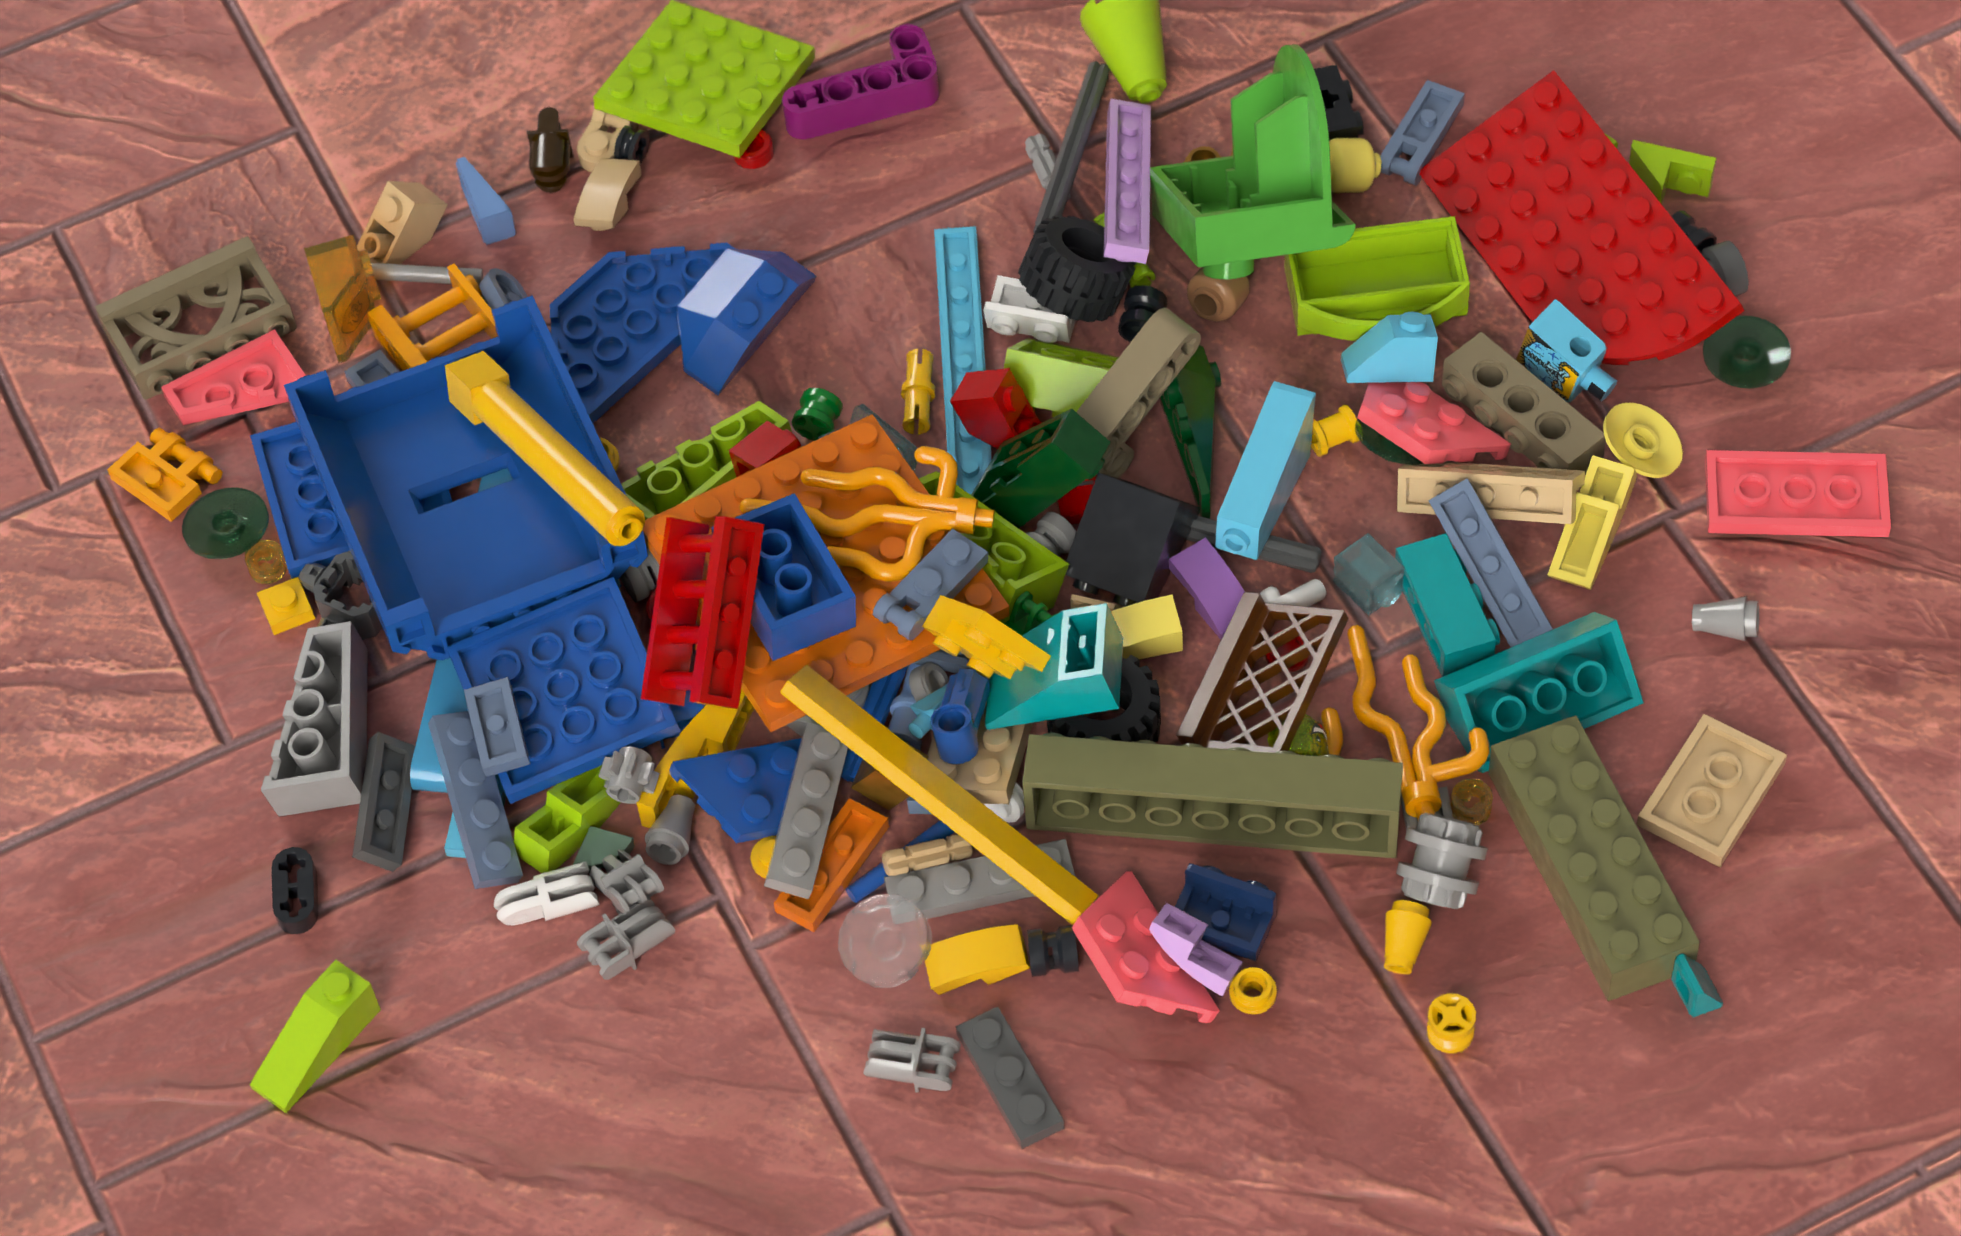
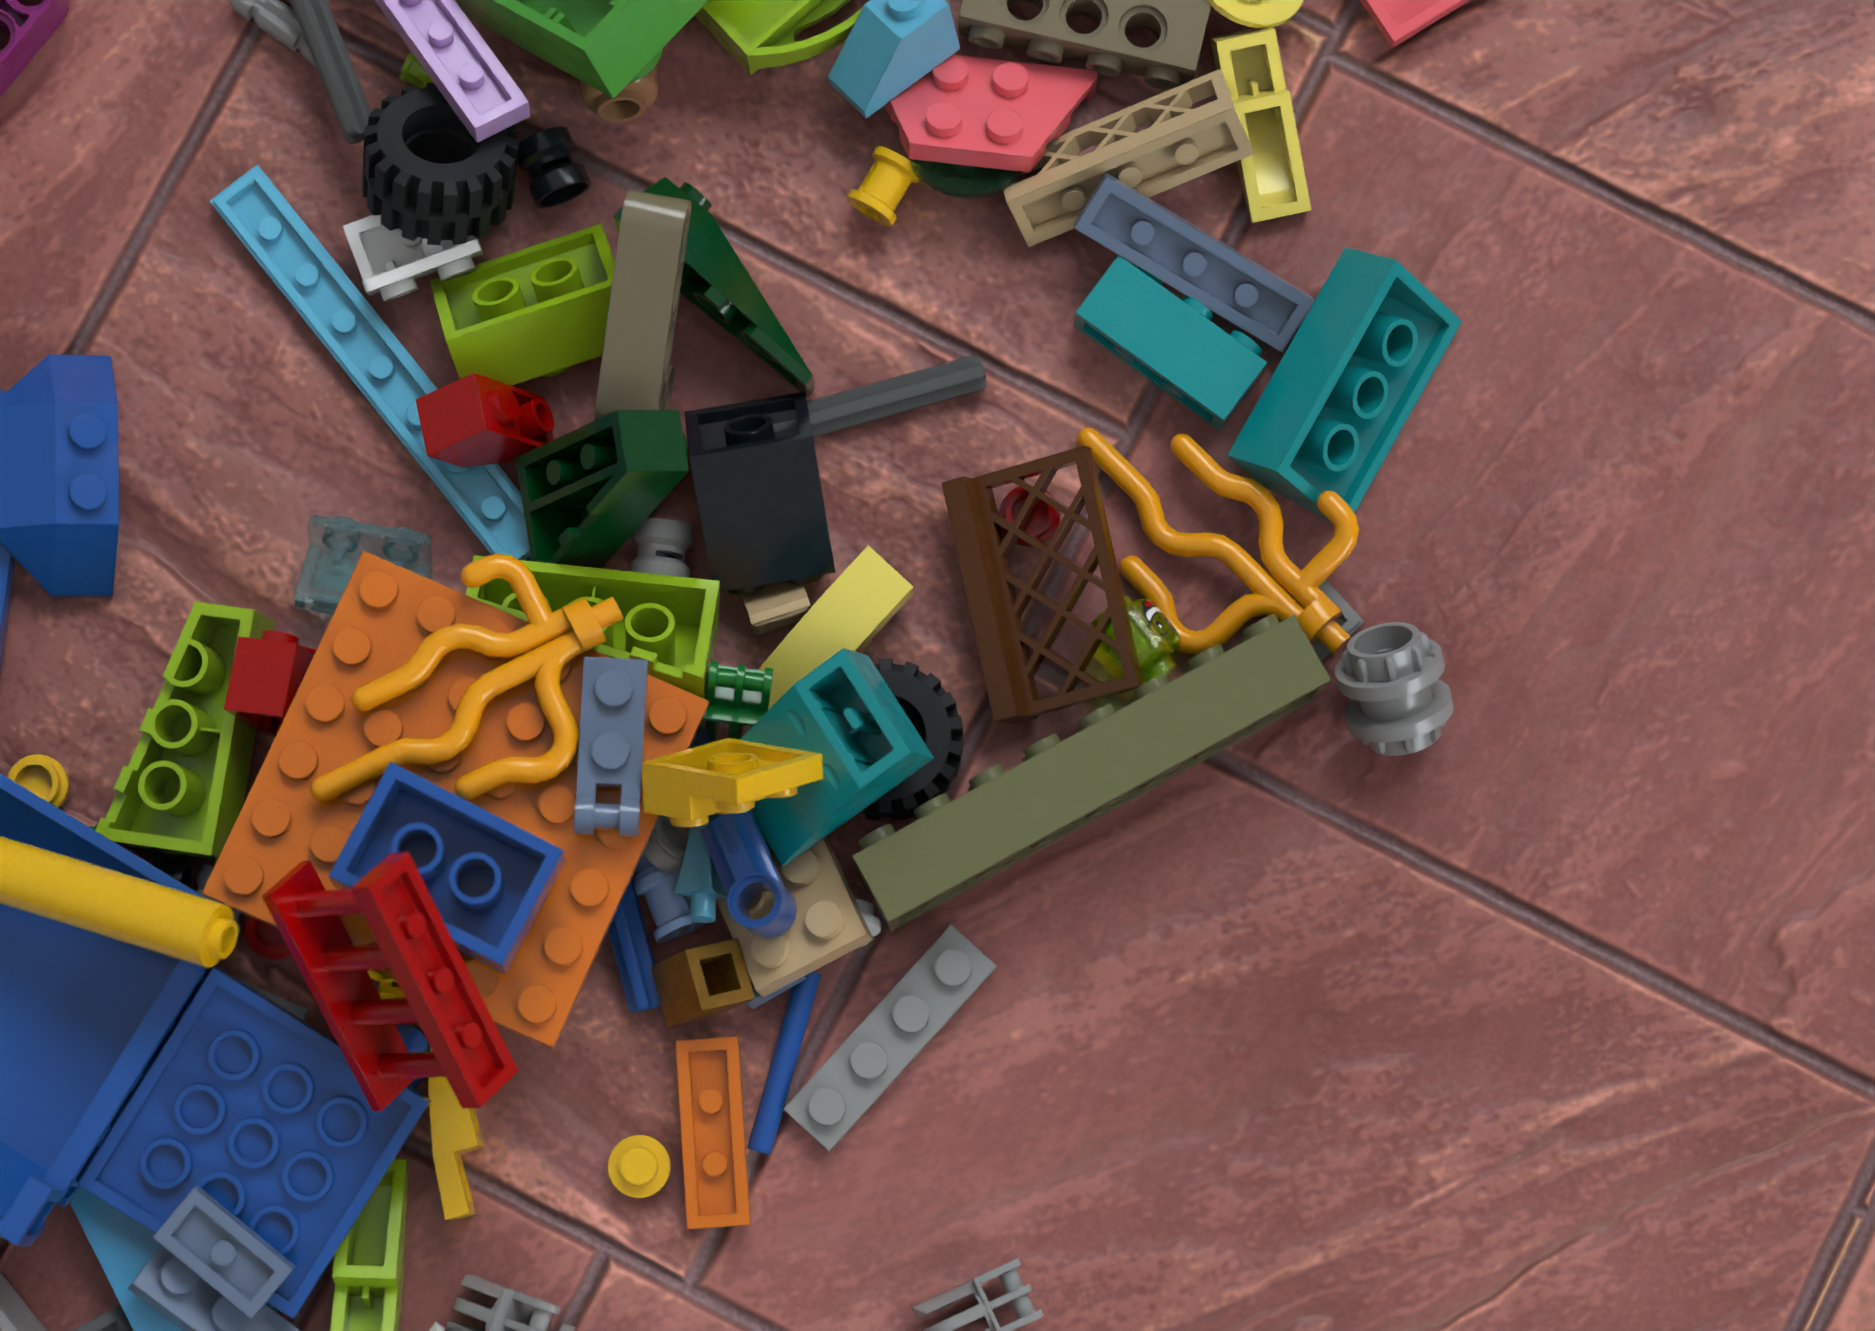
camera: 40 degrees left, 25 degrees up
sand green tile [573,826,635,873] -> none
light grey gear [599,746,660,804] -> none
light grey cone [645,795,695,865] -> none
blue wing [669,738,802,843] -> none
light grey plate [764,722,848,899] -> none
yellow tile [780,665,1099,925] -> none
green wheel [791,388,843,441] -> none
clear tile [838,894,932,988] -> none
tan axle [882,834,972,876] -> none
yellow pin [901,349,935,434] -> none
yellow slope [922,924,1031,995] -> none
dark grey plate [956,1007,1064,1149] -> none
black wheel [1027,925,1079,977] -> none
coral wing [1072,871,1220,1023] -> none
lavender slope [1149,903,1243,997] -> none
medium lavender slope [1169,537,1245,640] -> none
dark blue bracket [1175,863,1277,962] -> none
medium azure slope [1215,381,1316,560] -> none
yellow plate [1229,967,1277,1014] -> none
white arm [1260,579,1326,607] -> none
clear light blue brick [1333,533,1404,616] -> none
yellow cone [1384,900,1432,974] -> none
yellow wheel [1427,993,1476,1053] -> none
clear yellow bush [1450,778,1493,825] -> none
olive brick [1488,715,1700,1001] -> none
tan plate [1637,714,1787,867] -> none
teal slope [1671,953,1723,1017] -> none
light grey cone [1692,596,1759,641] -> none

